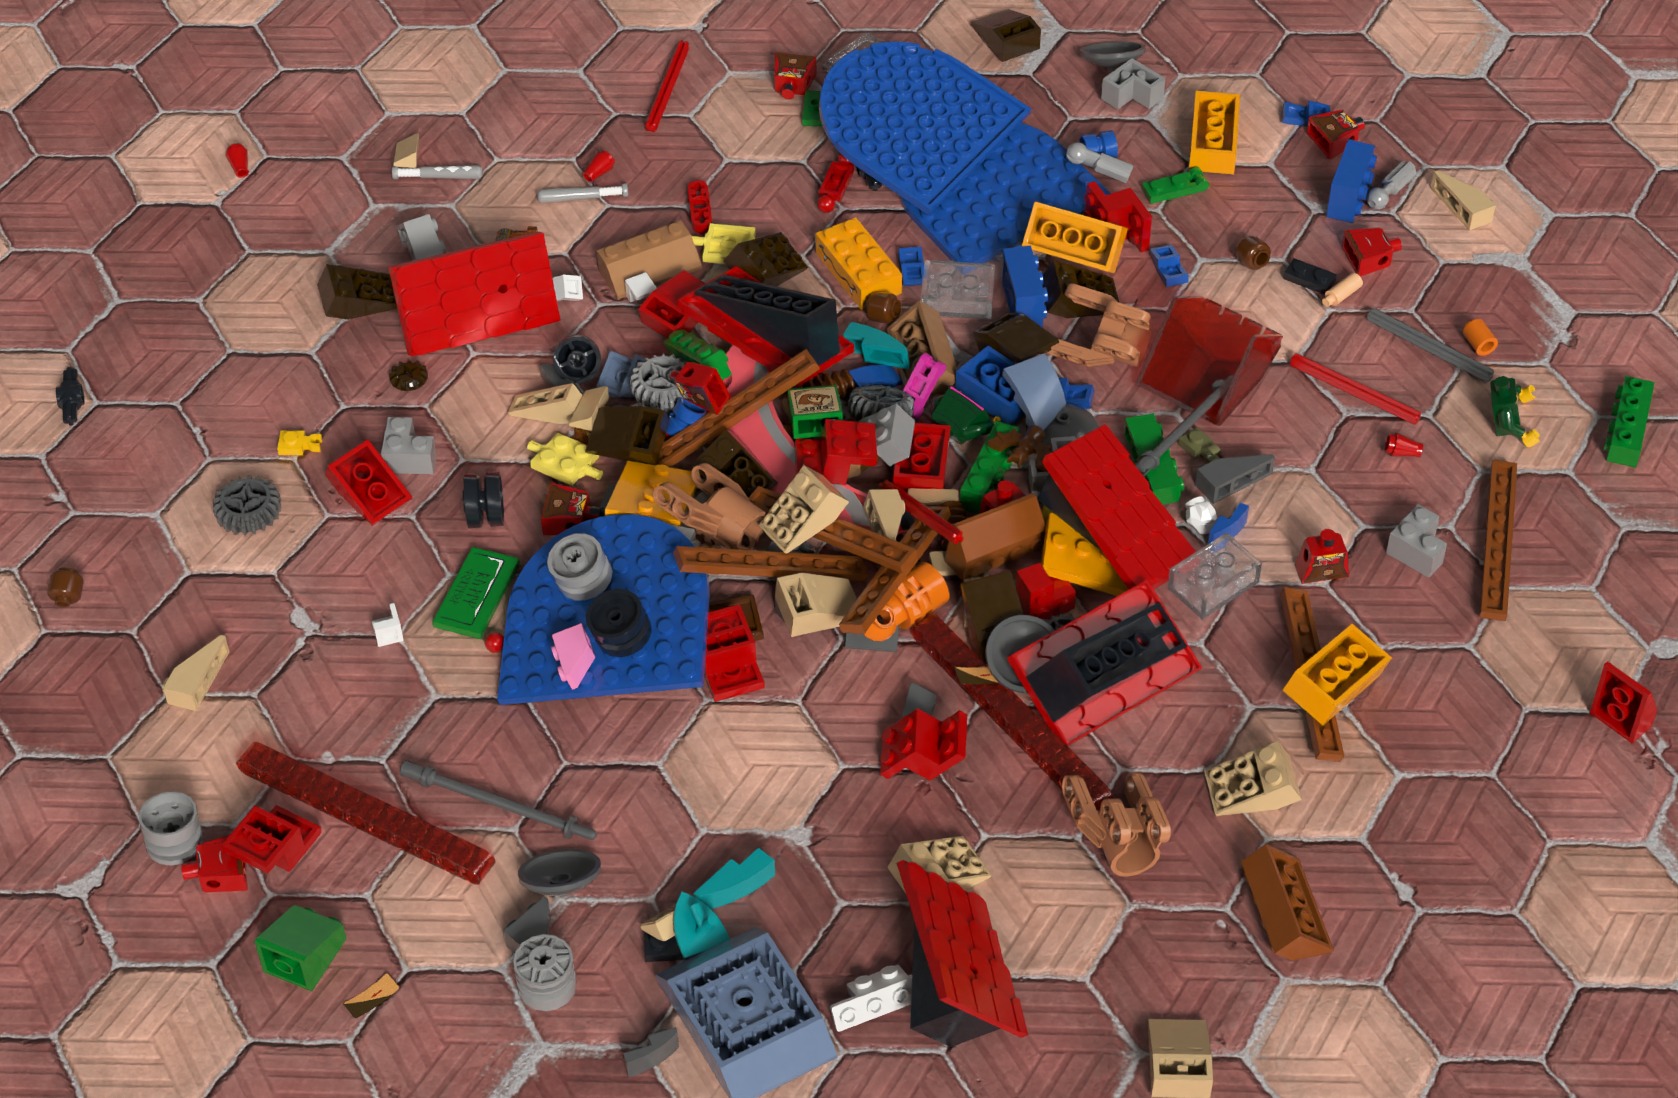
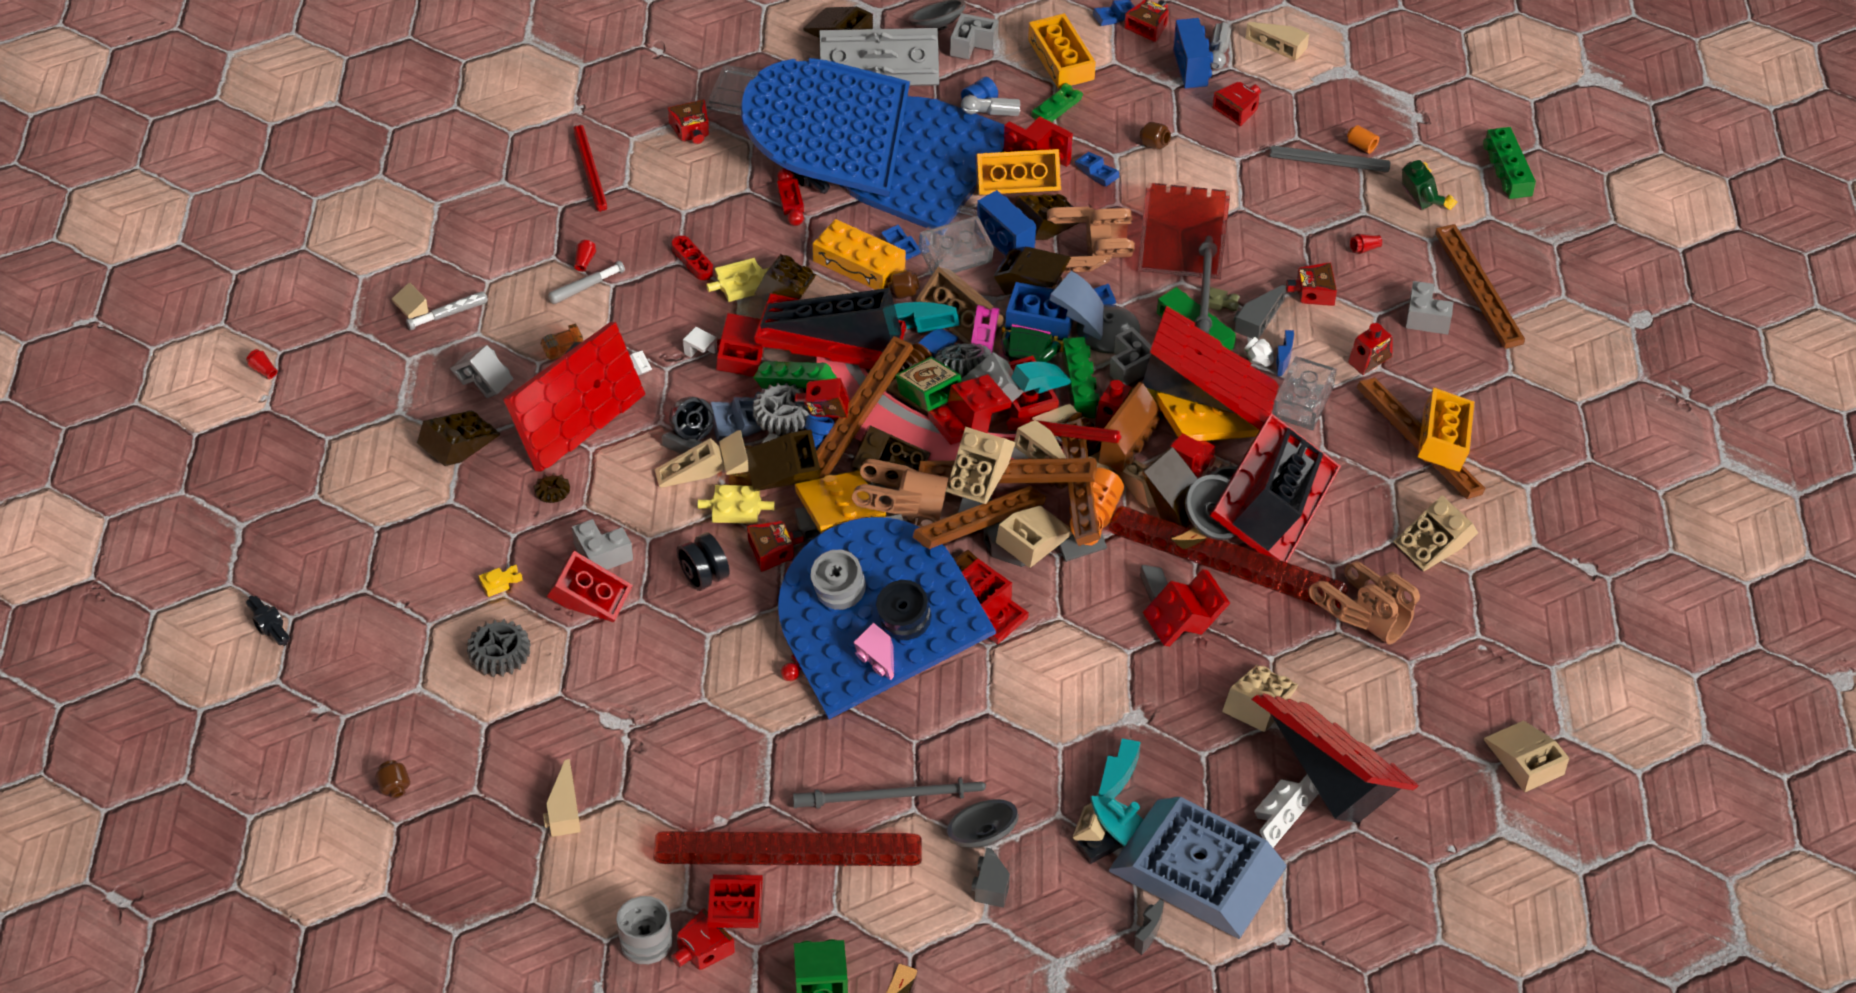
camera: 30 degrees left, 0 degrees up
white panel [372,603,404,647] -> none
green tile [432,547,520,639] -> none
light grey wheel [513,934,577,1011] -> none
medium nougat slope [597,220,702,299] -> none
green plate [802,90,822,126] -> none
reddish brown animal [988,425,1051,473] -> none
dark orange slope [1241,844,1334,961] -> none
black plate [1283,258,1337,295] -> none
red axle [1290,353,1421,424] -> none
light nougat cylinder [1322,273,1363,307] -> none
red slope [1590,661,1657,744] -> none
none -> light grey hinge [820,28,939,86]
none -> teal slope [1011,362,1071,393]
none -> torso [1286,262,1337,306]

